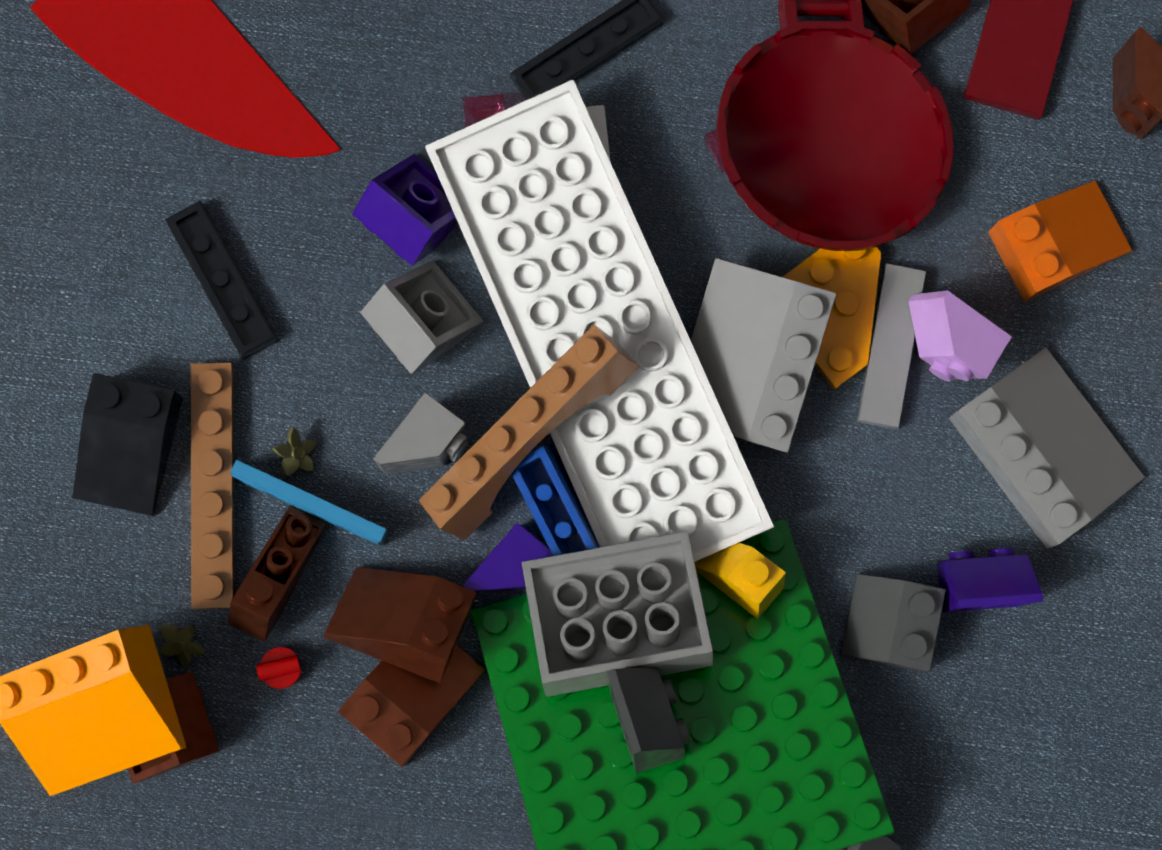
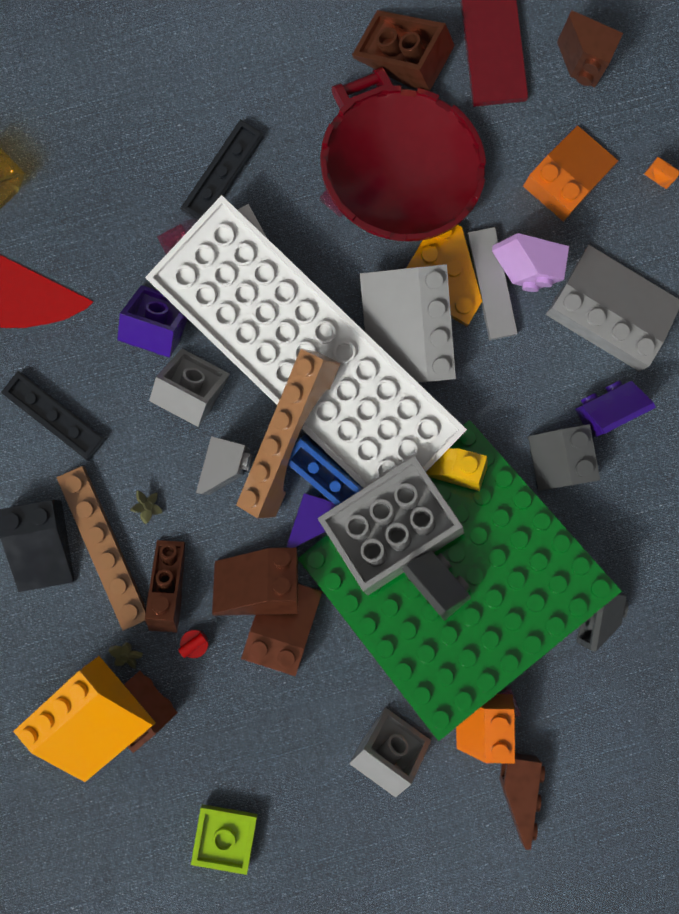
camera: 15 degrees left, 5 degrees up
dark azure tile [230,460,390,546] -> none

